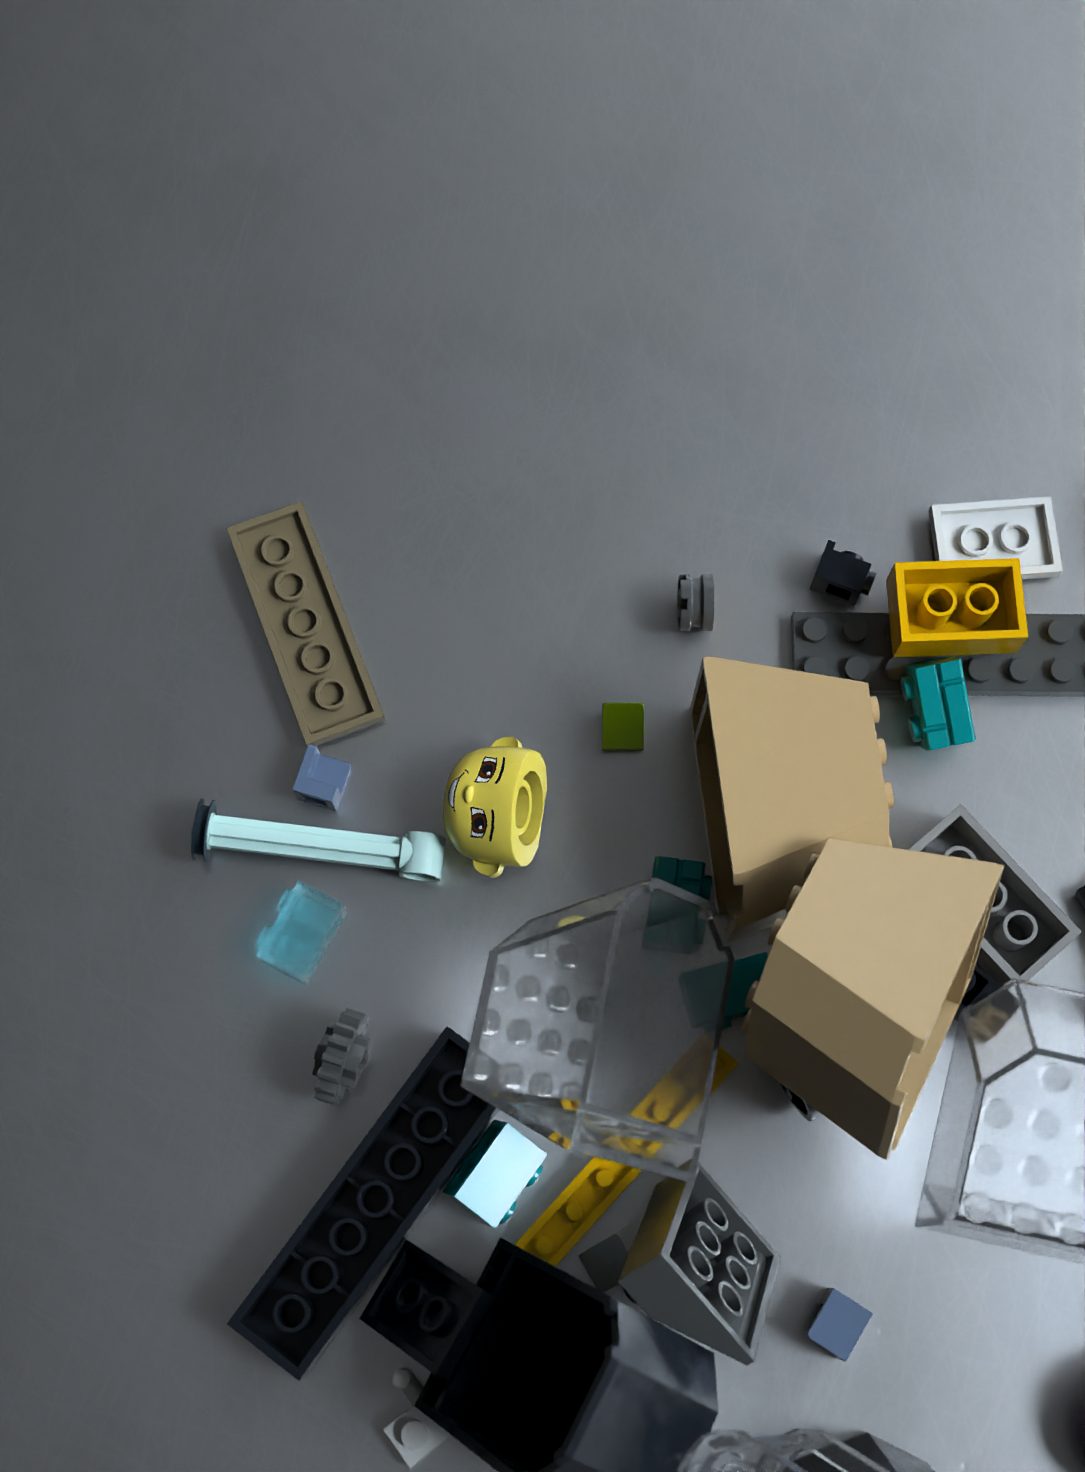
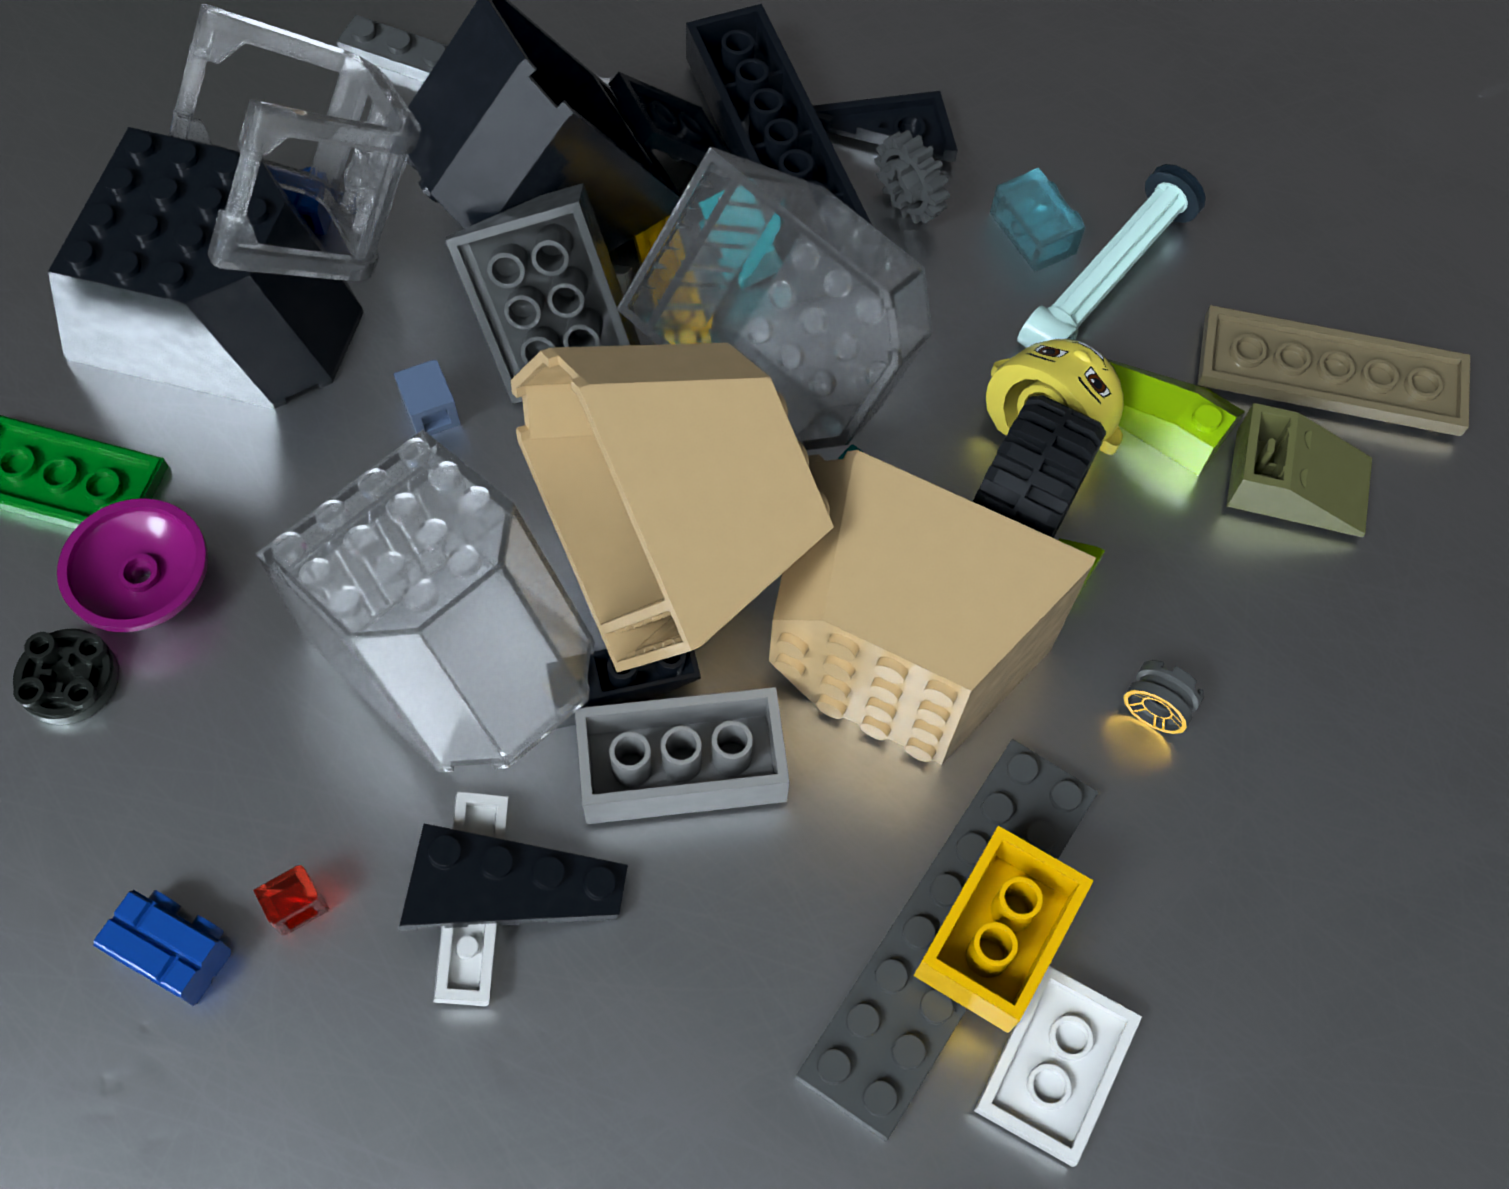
camera: 120 degrees right, 10 degrees down
sand blue panel [292,744,351,812] -> none
black brick [809,540,877,606] -> none
teal brick [900,656,976,751] -> none
none -> black wing [813,91,958,162]
none -> black tyre [973,395,1106,538]
none -> lime wedge [1106,358,1245,476]
none -> olive slope [1227,403,1372,538]

